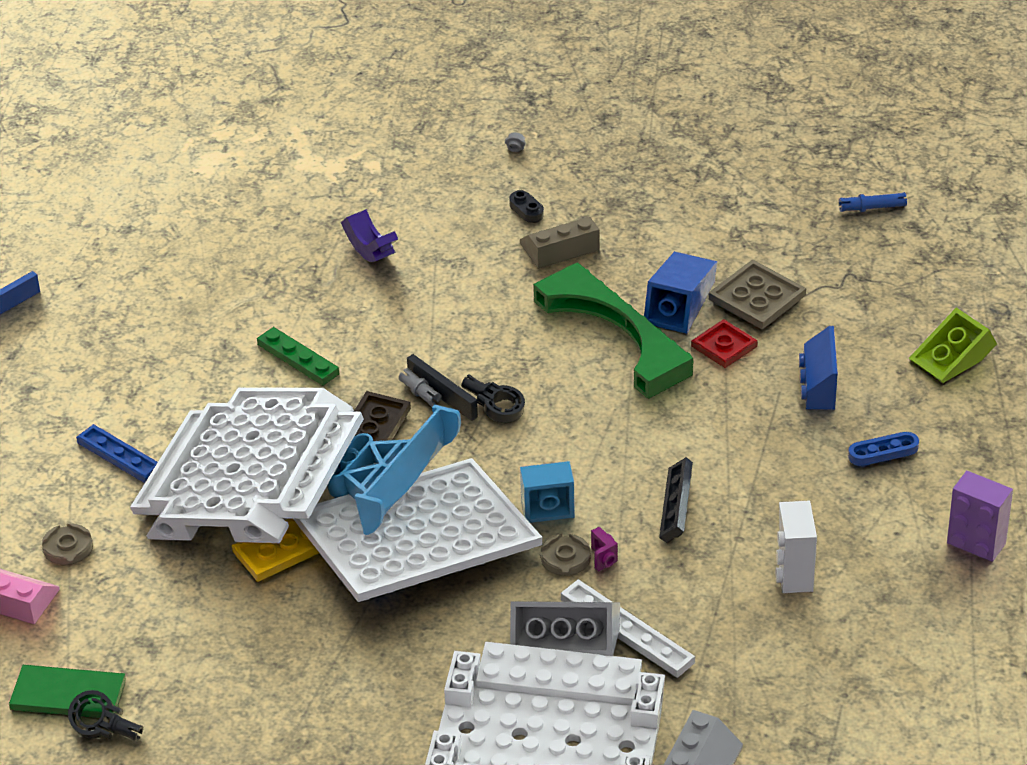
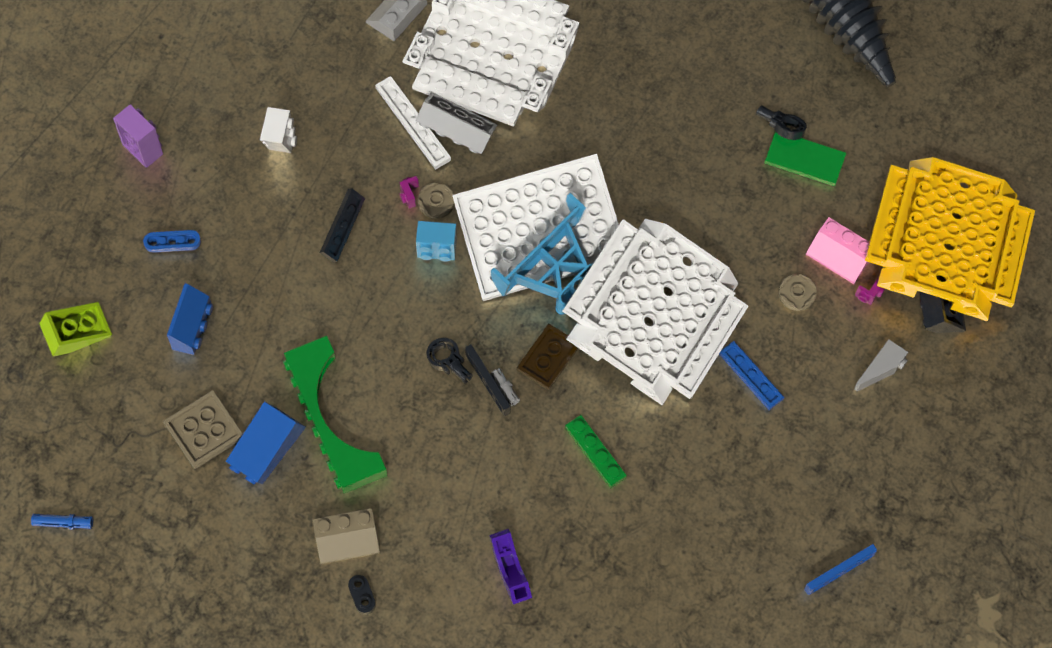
camera: 170 degrees left, 25 degrees up
red tile [691,319,758,368] -> none

